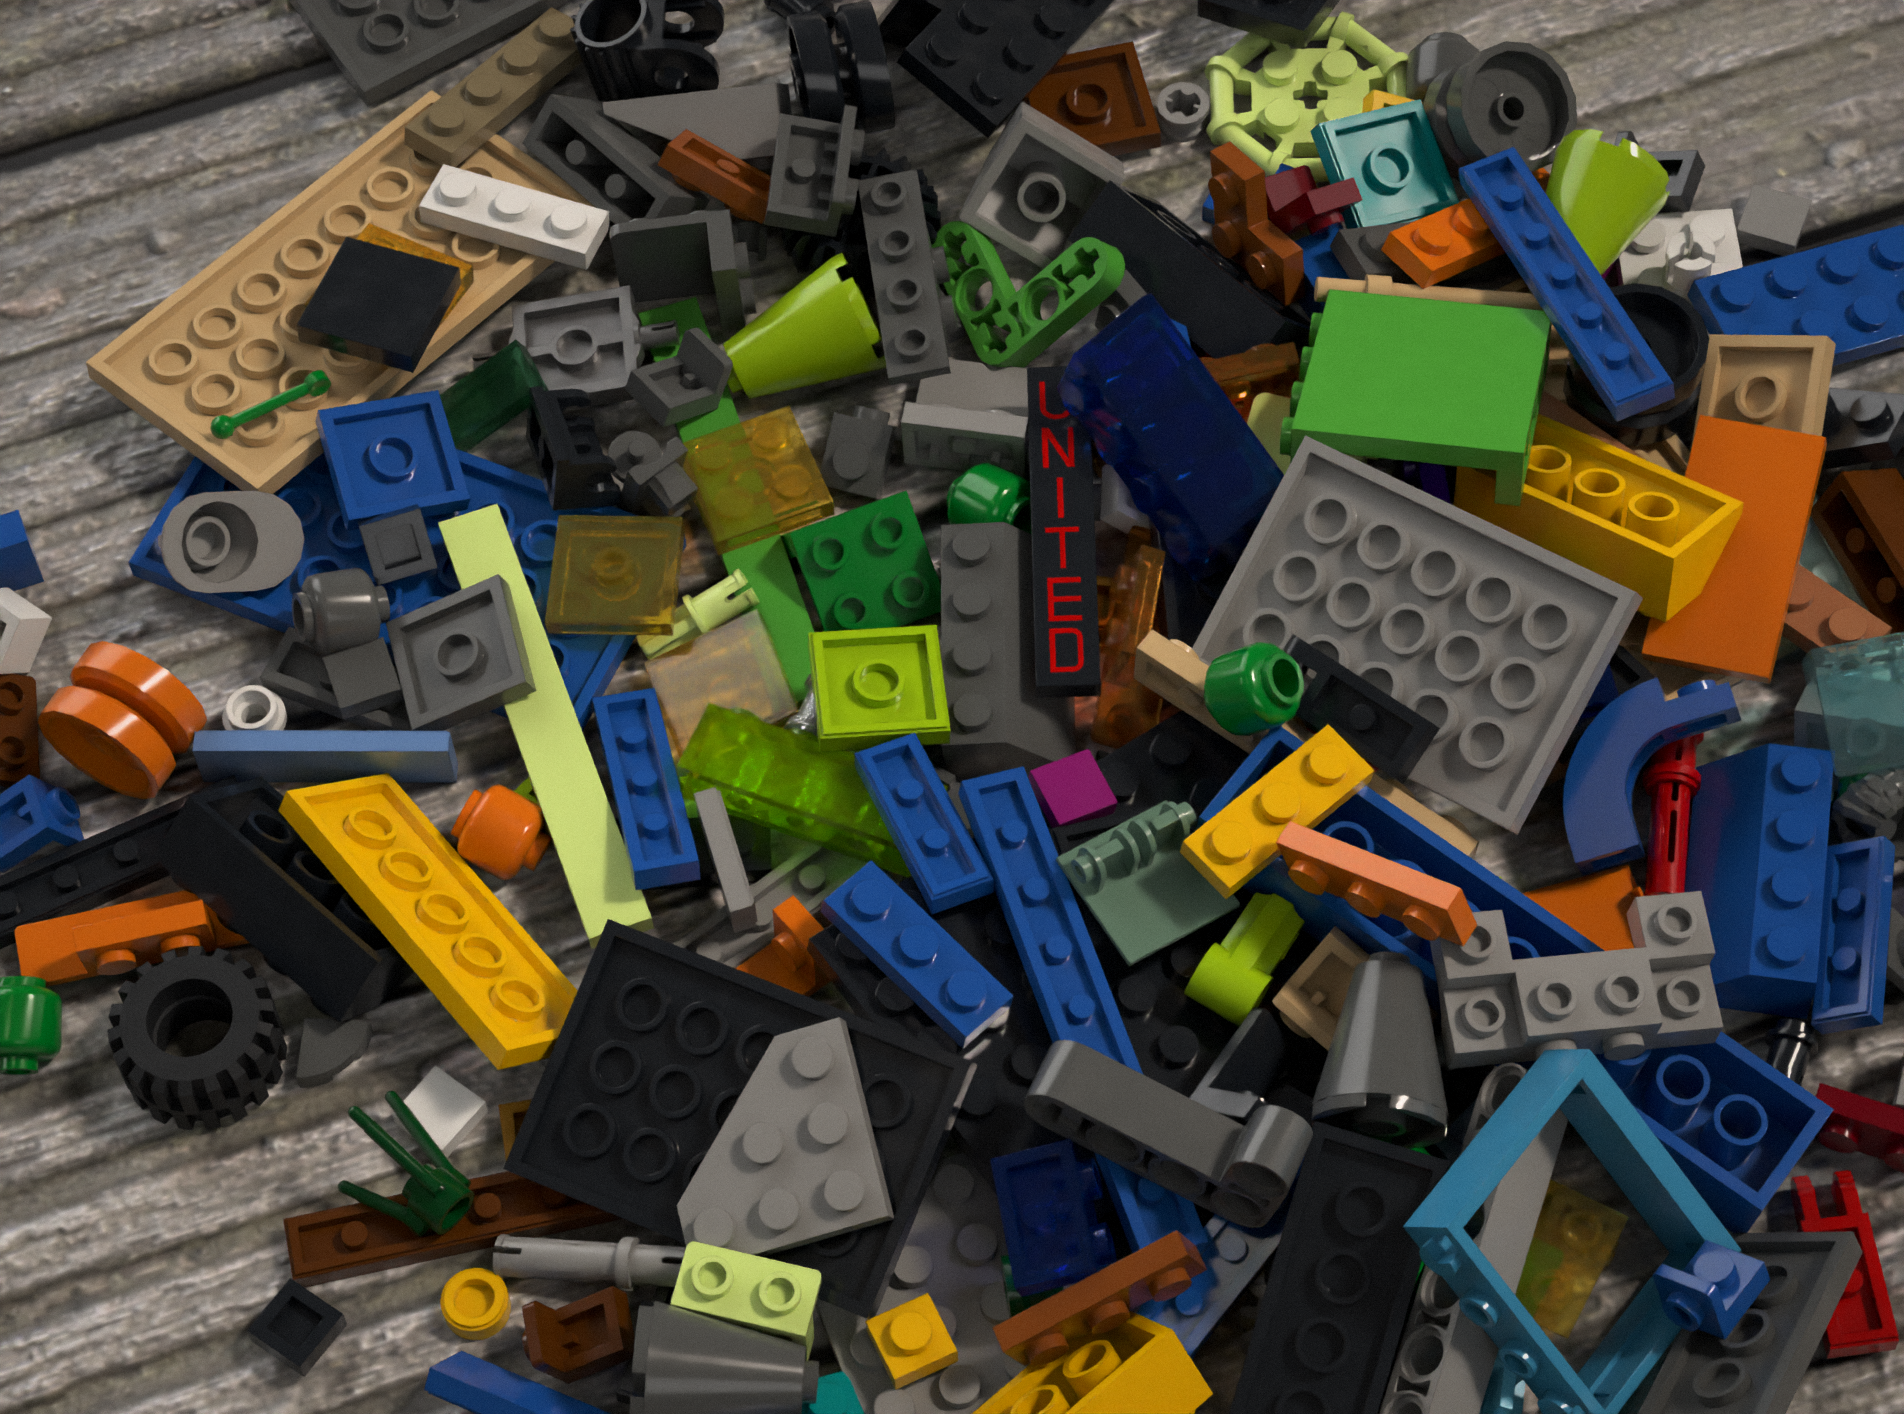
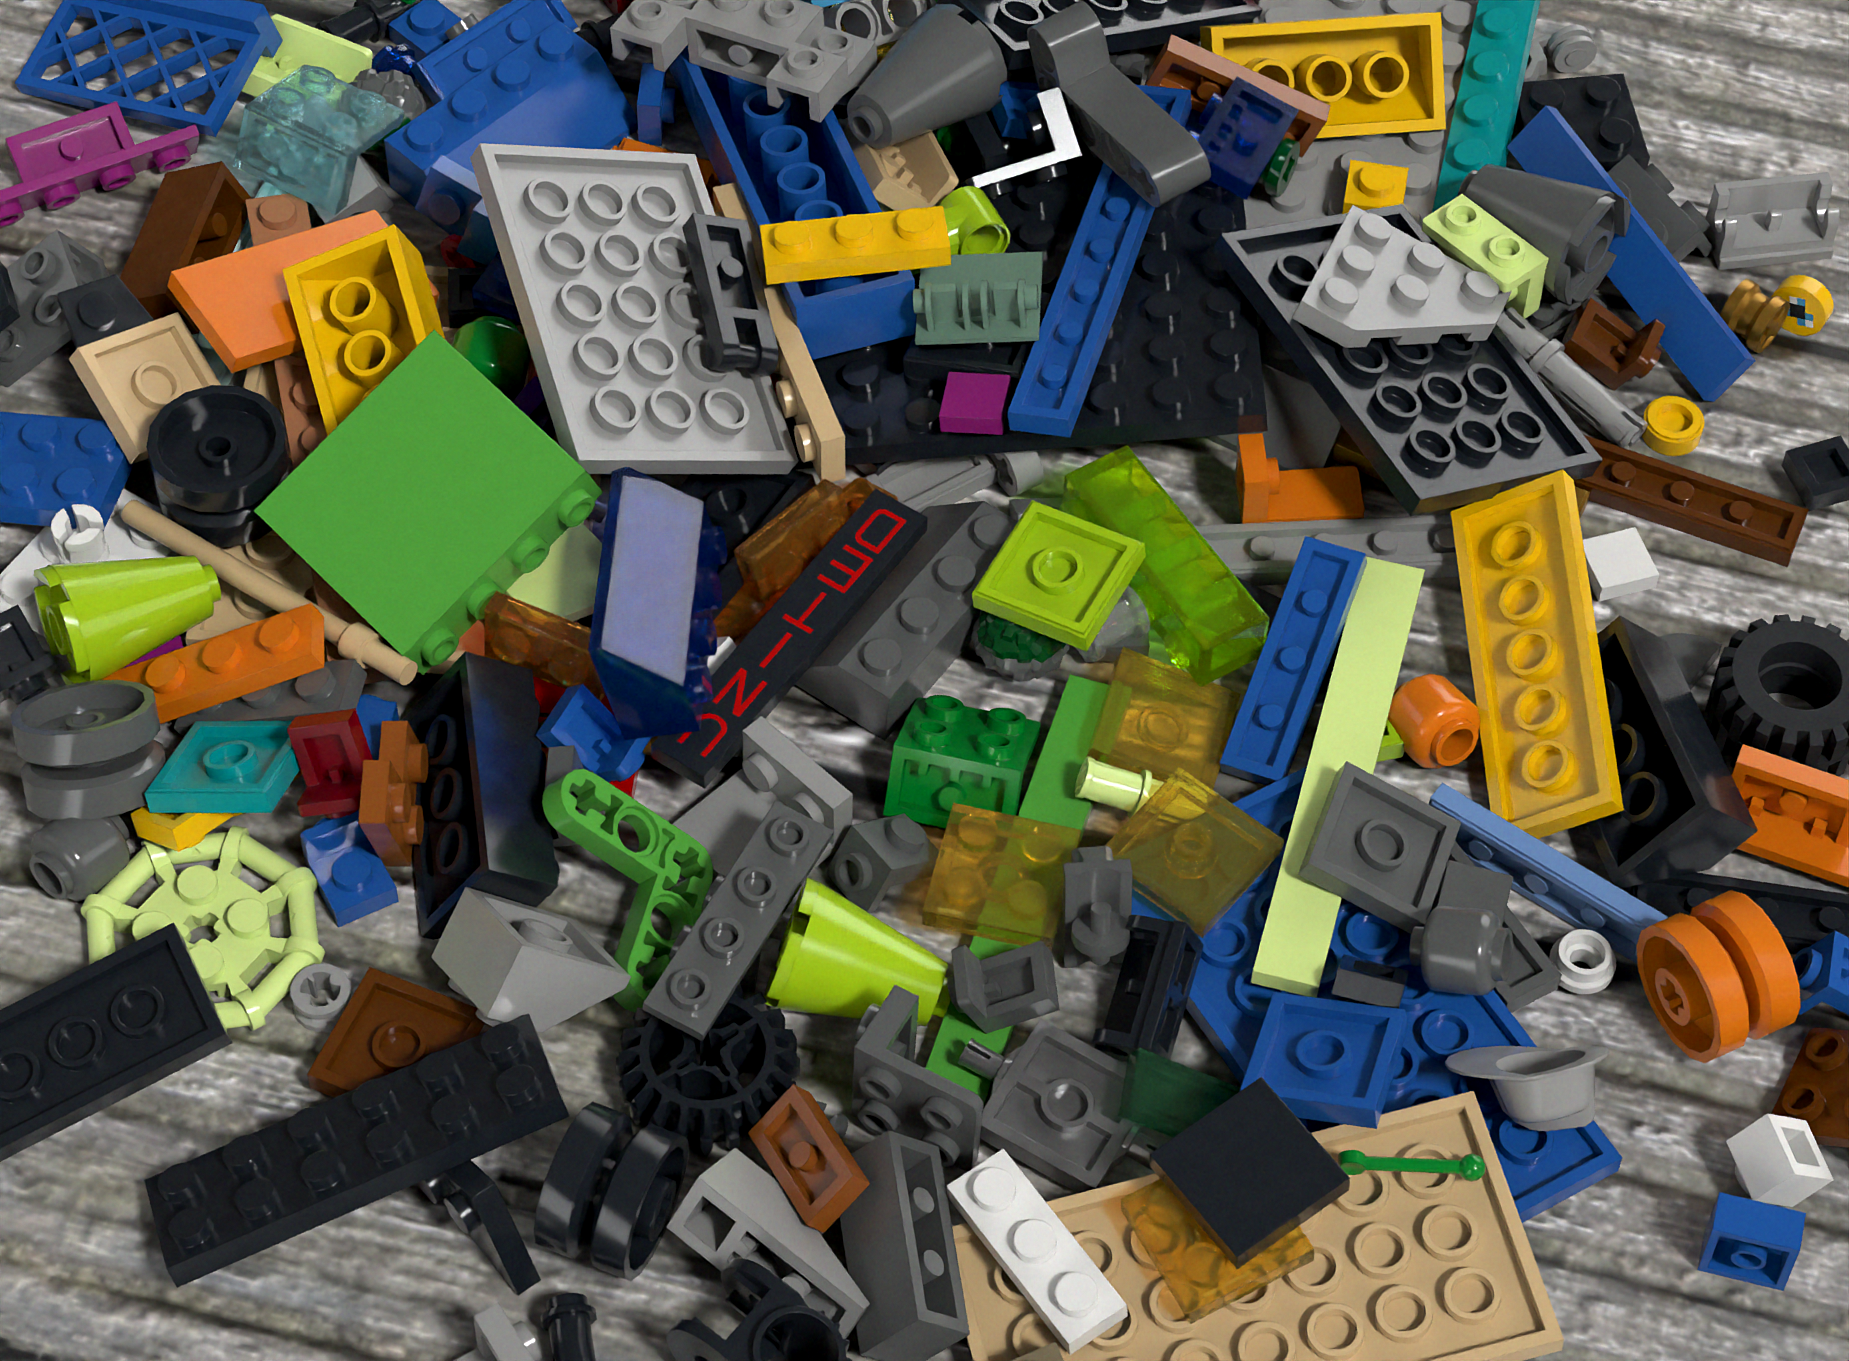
camera: 150 degrees left, 5 degrees down
dark green plant [338,1091,475,1237] -> none
light grey tile [694,787,758,933] -> none
dark grey bracket [764,105,865,237] -> none
blue plate [821,860,1013,1048] -> none
blue tile [854,733,994,914] -> none
green head [947,463,1032,534] -> none
green head [1204,642,1304,736] -> none
orange plate [1276,821,1477,947] -> none
blue tile [1458,147,1675,422] -> none

